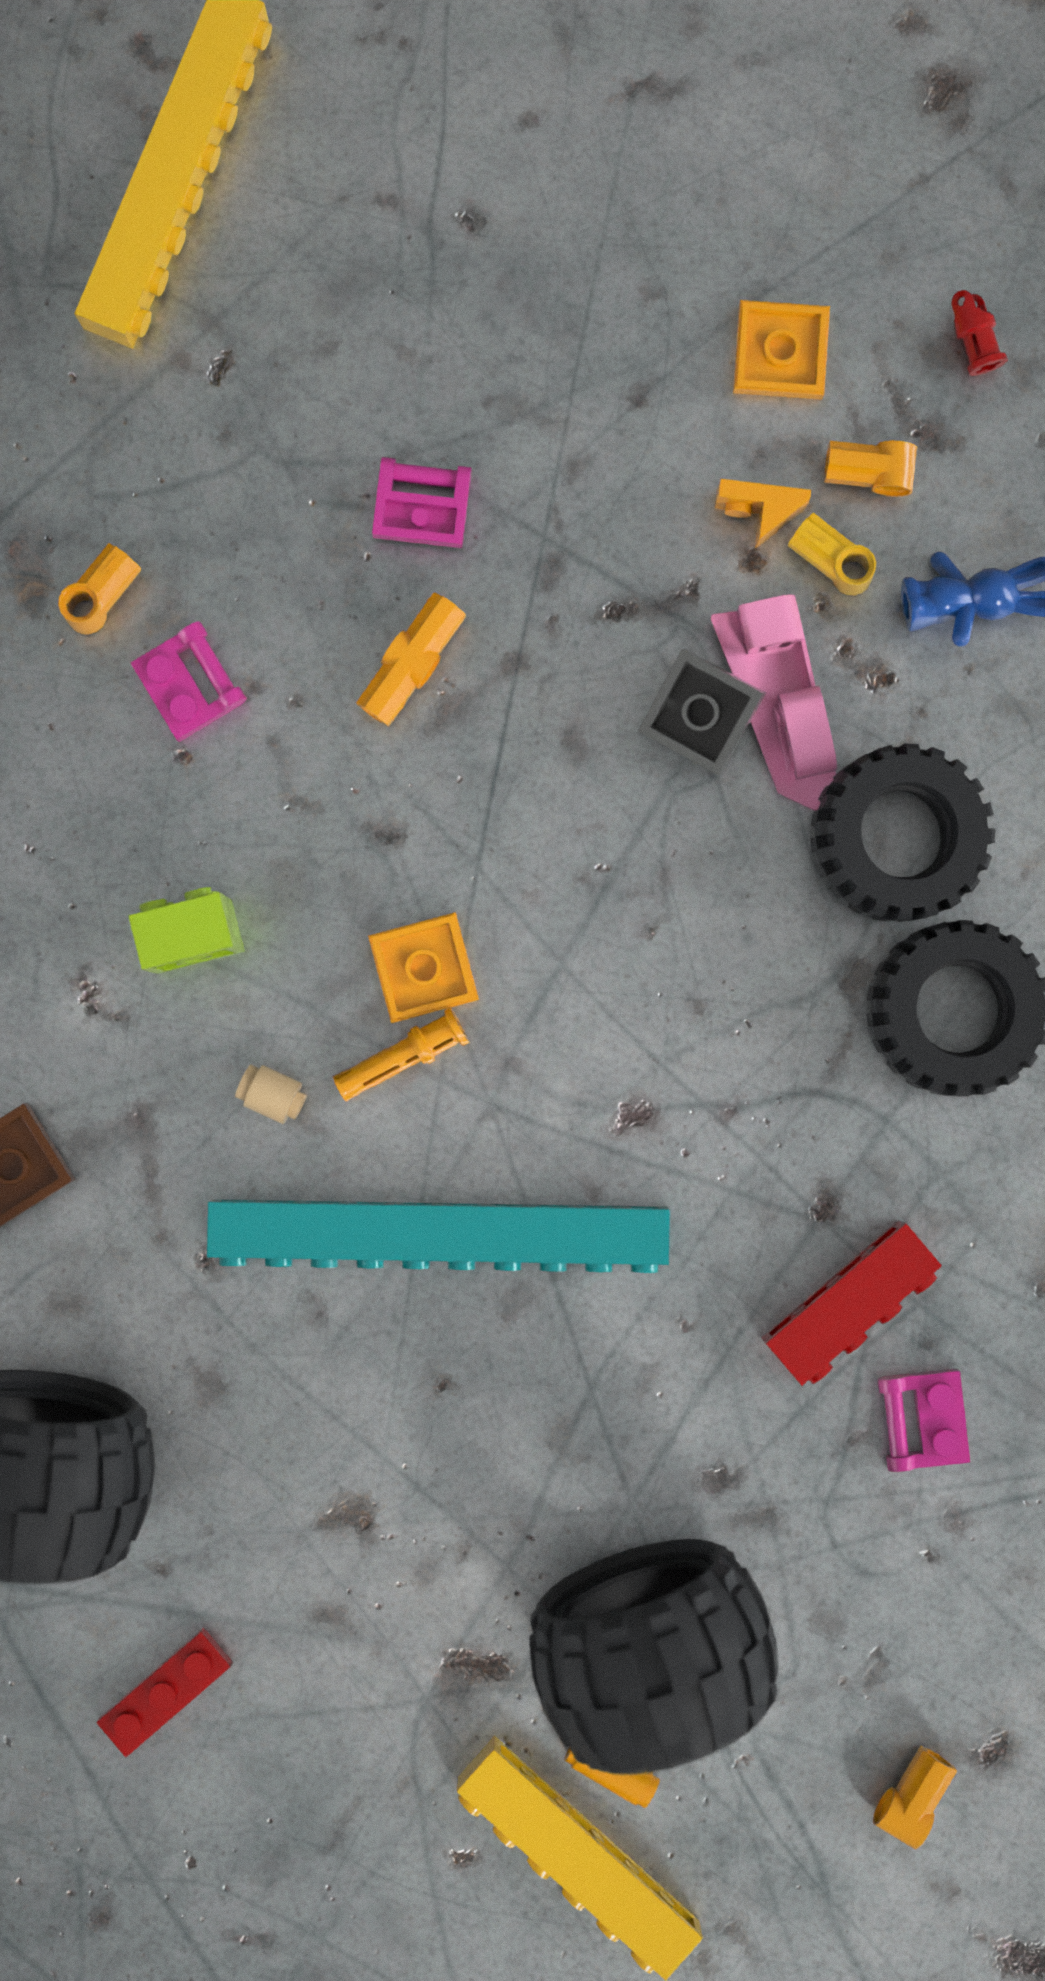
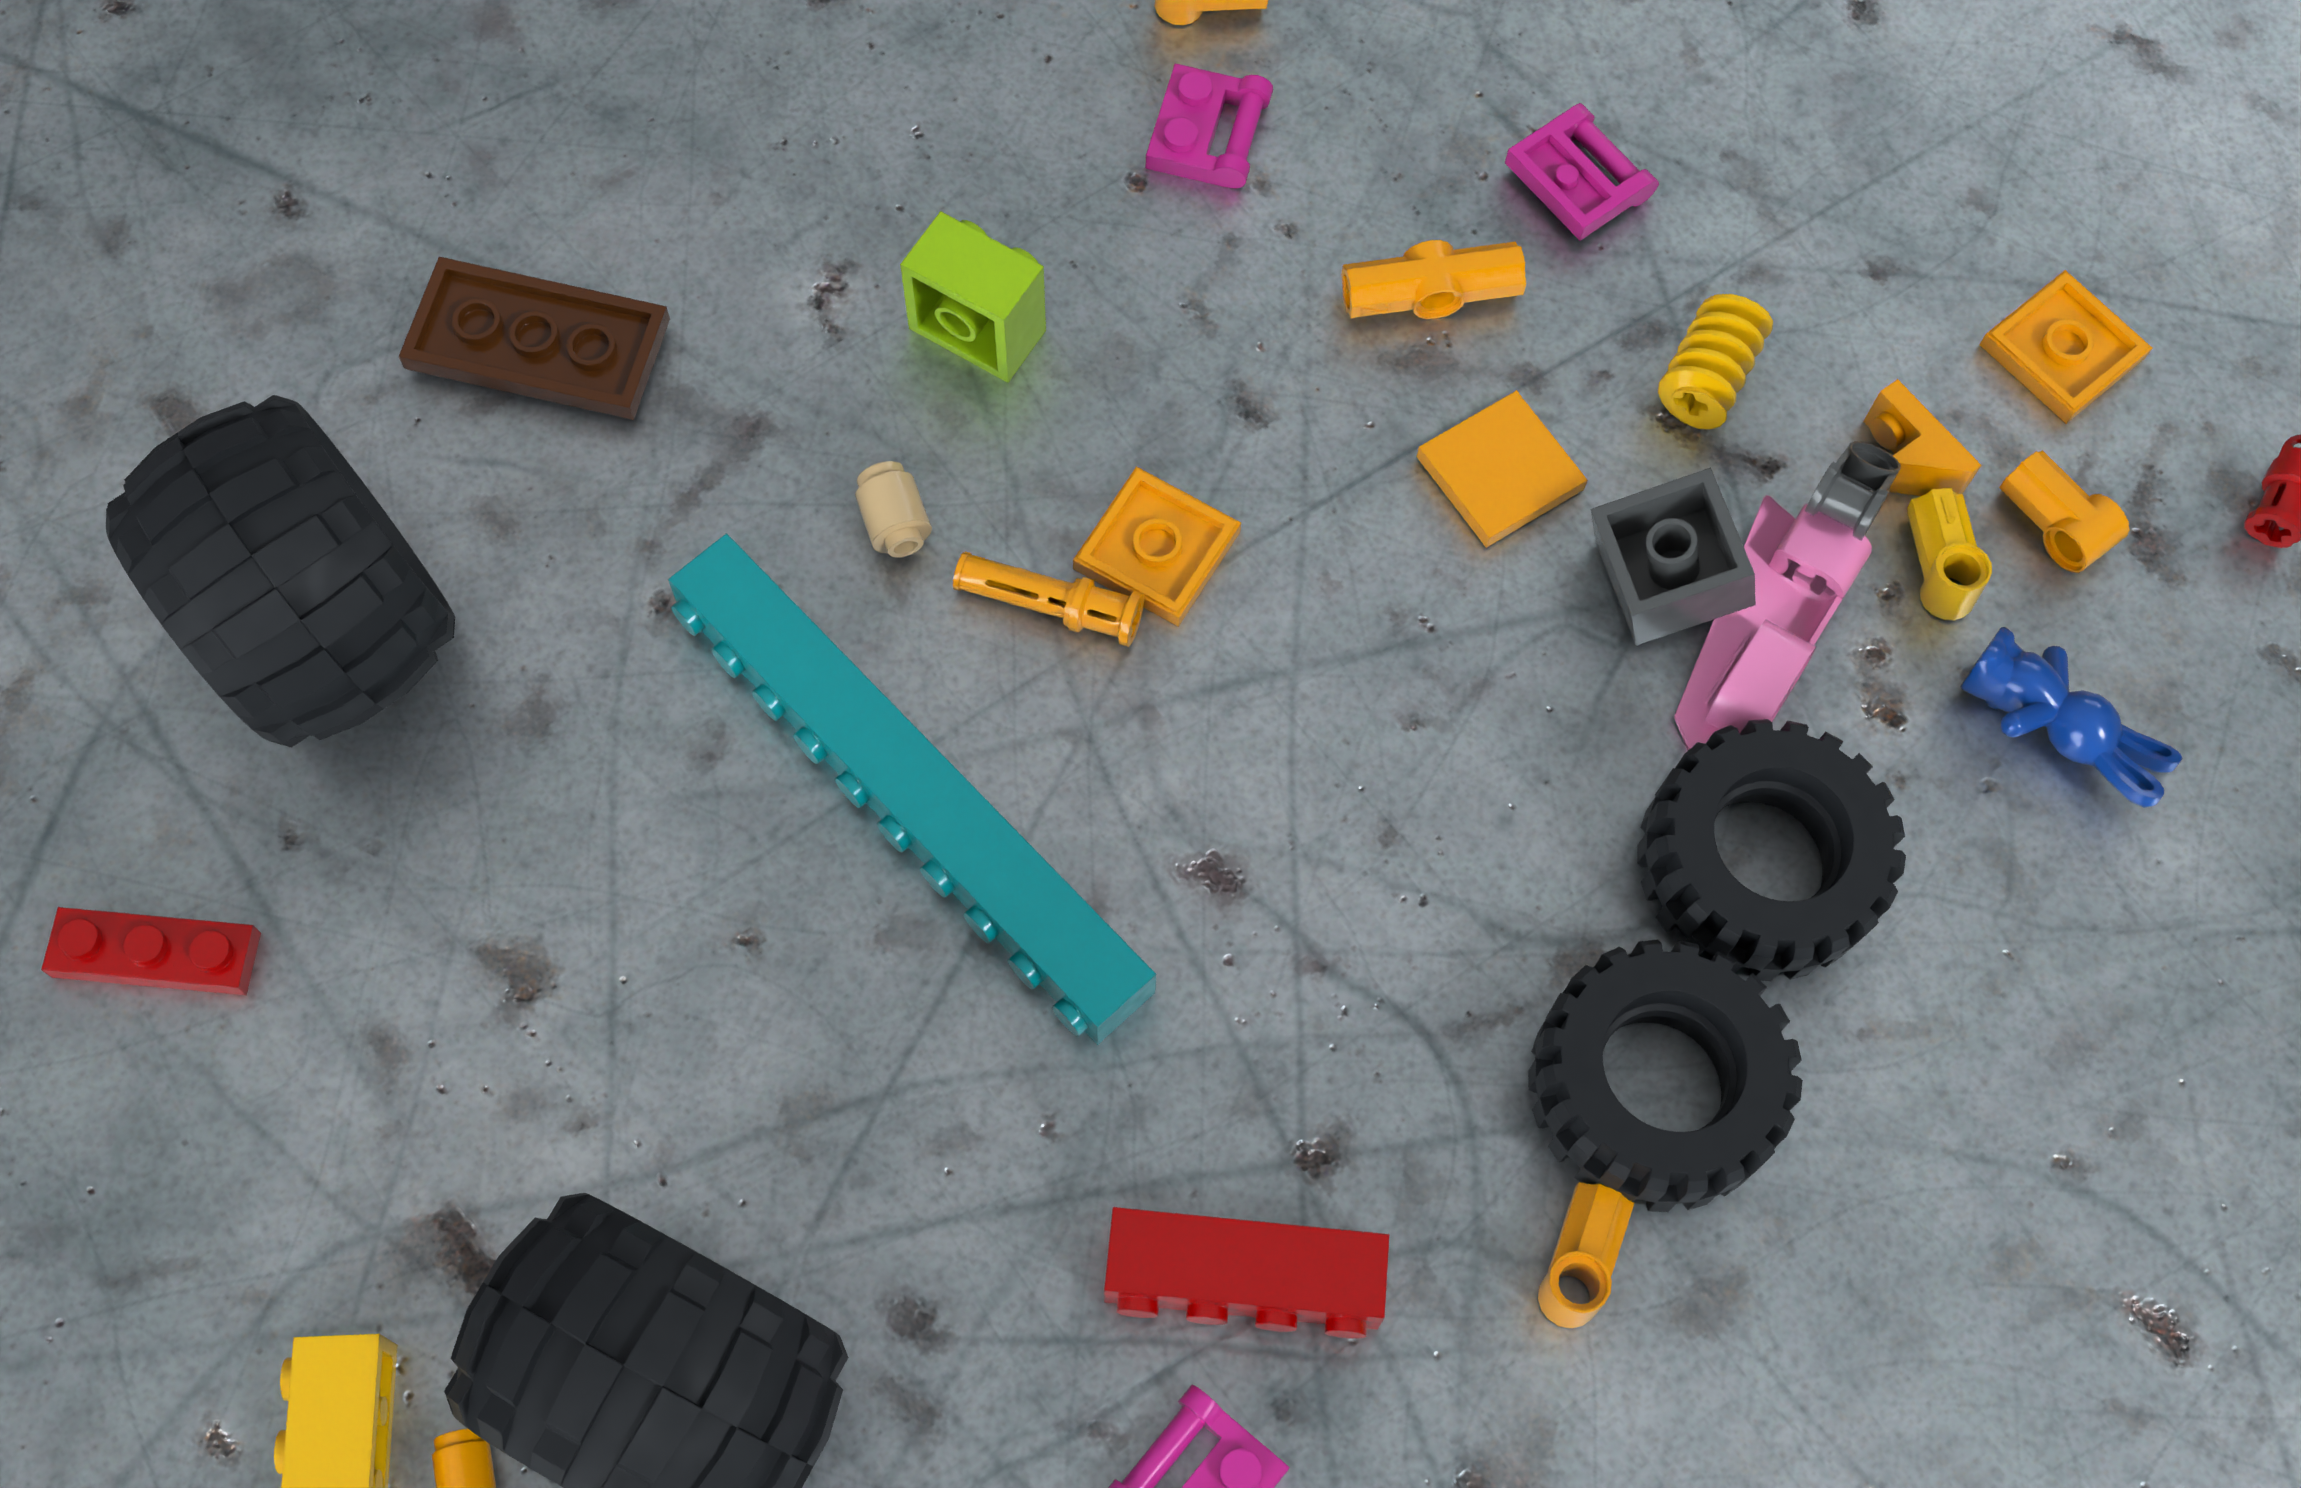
camera: 40 degrees right, 20 degrees down
none -> light orange tile [1416,390,1588,548]
none -> light orange piece [1538,1182,1634,1328]
none -> yellow piece [1658,294,1773,430]
none -> dark grey piece [1805,441,1901,541]

